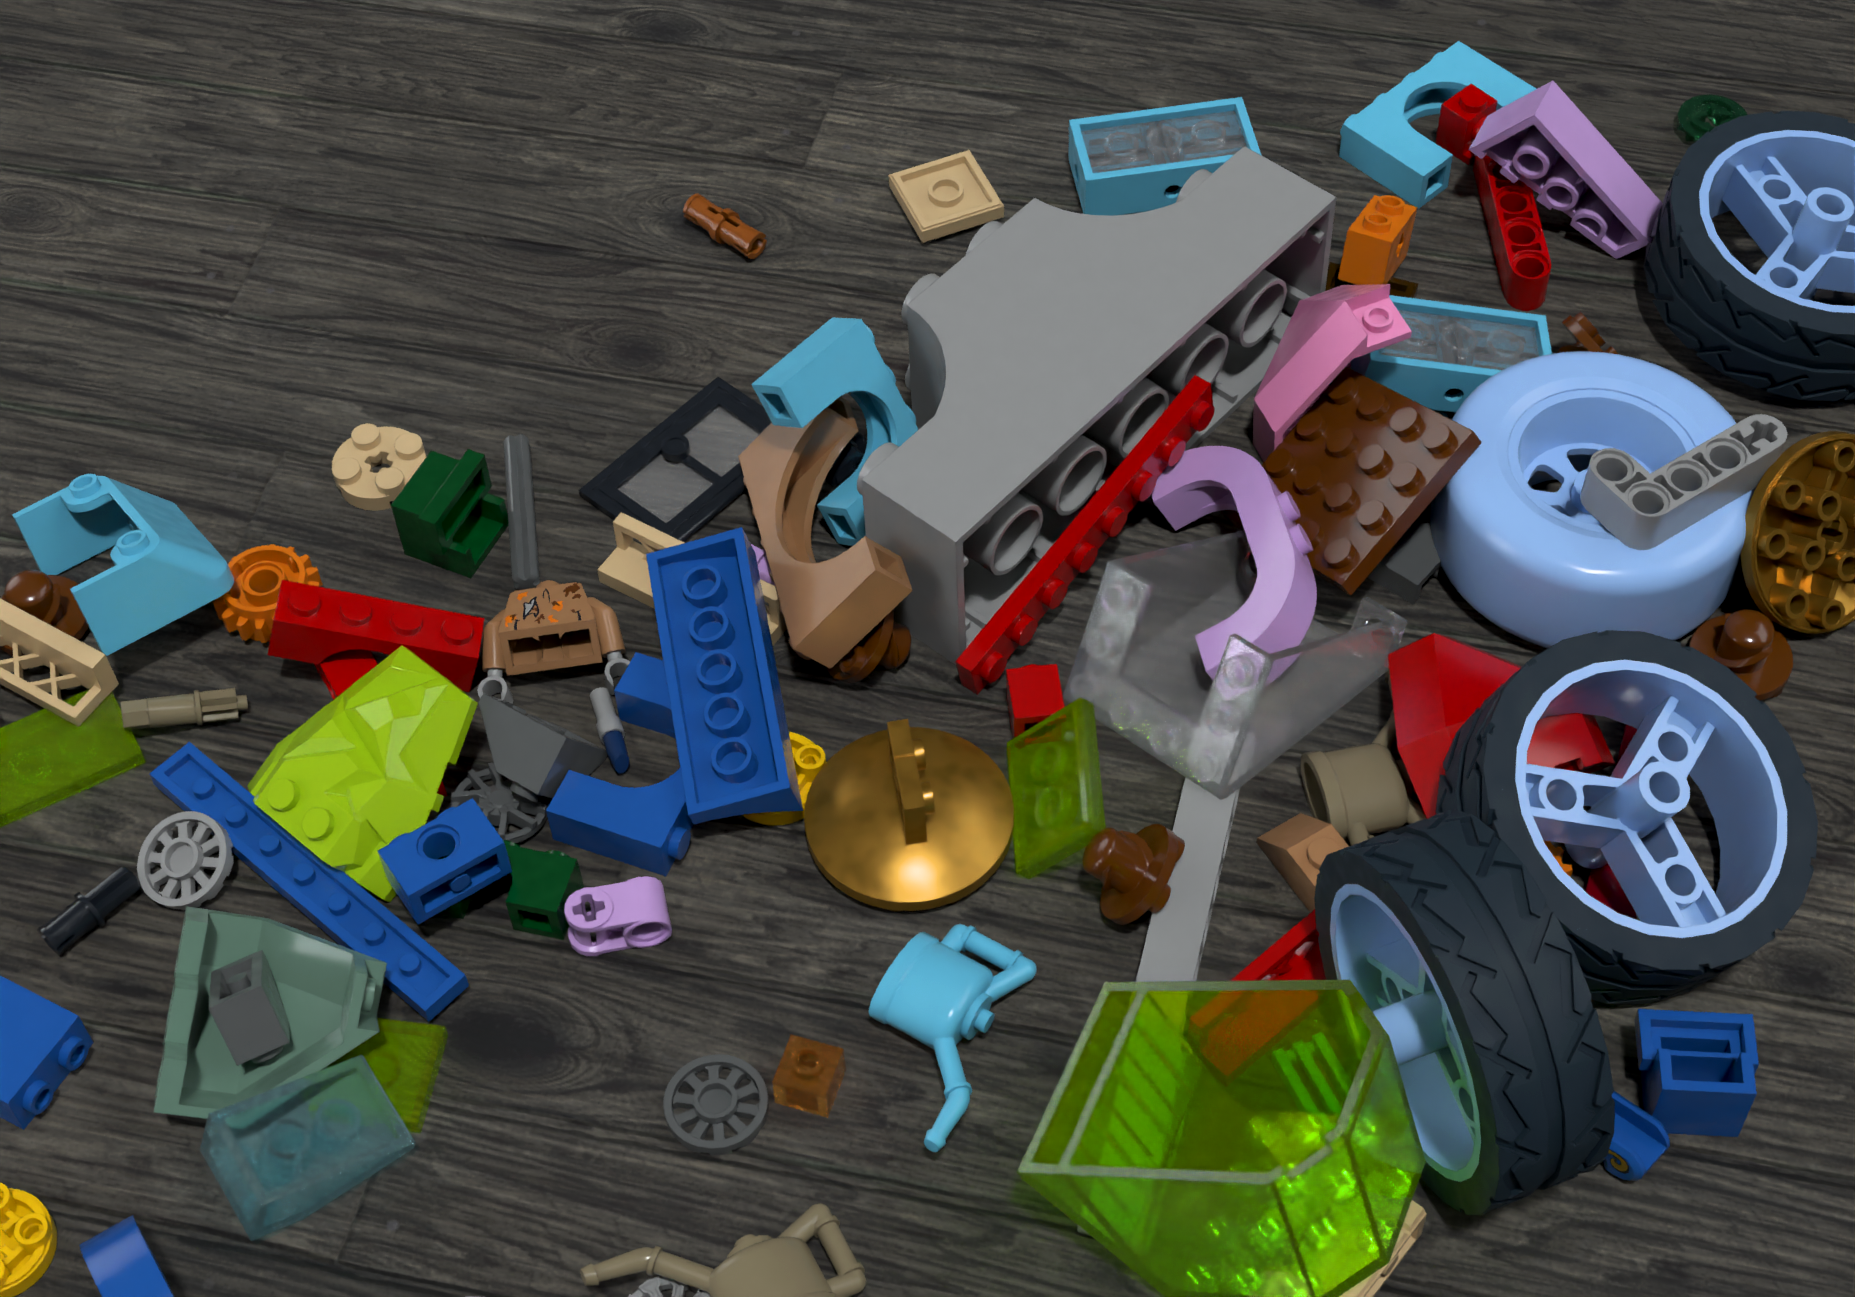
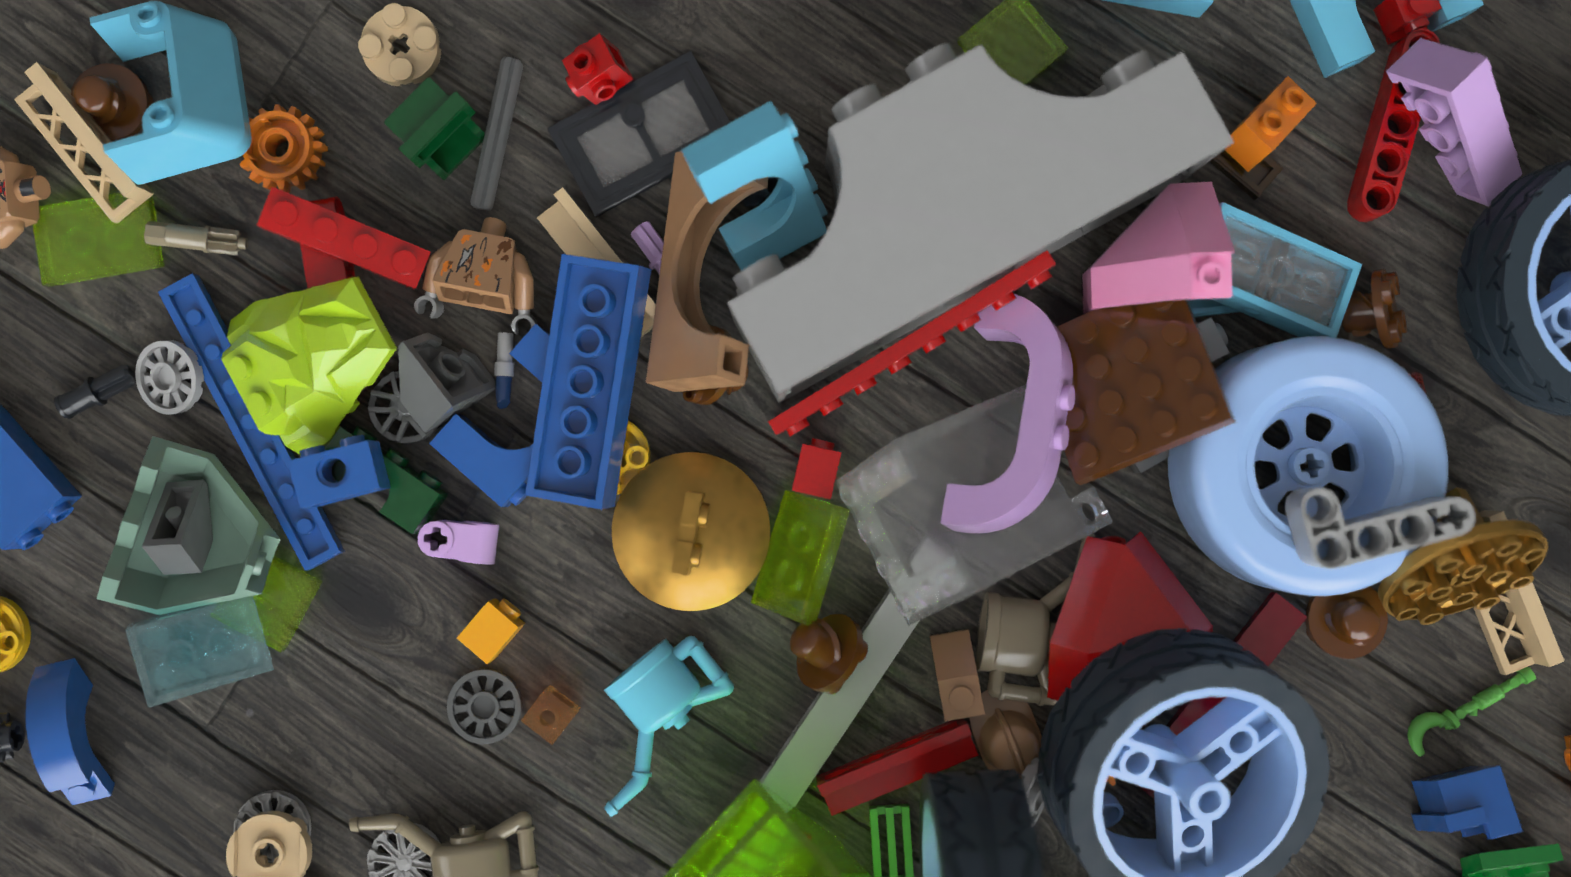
camera: 15 degrees right, 35 degrees up
none -> light orange brick [457,598,526,664]
none -> red brick [562,33,633,105]

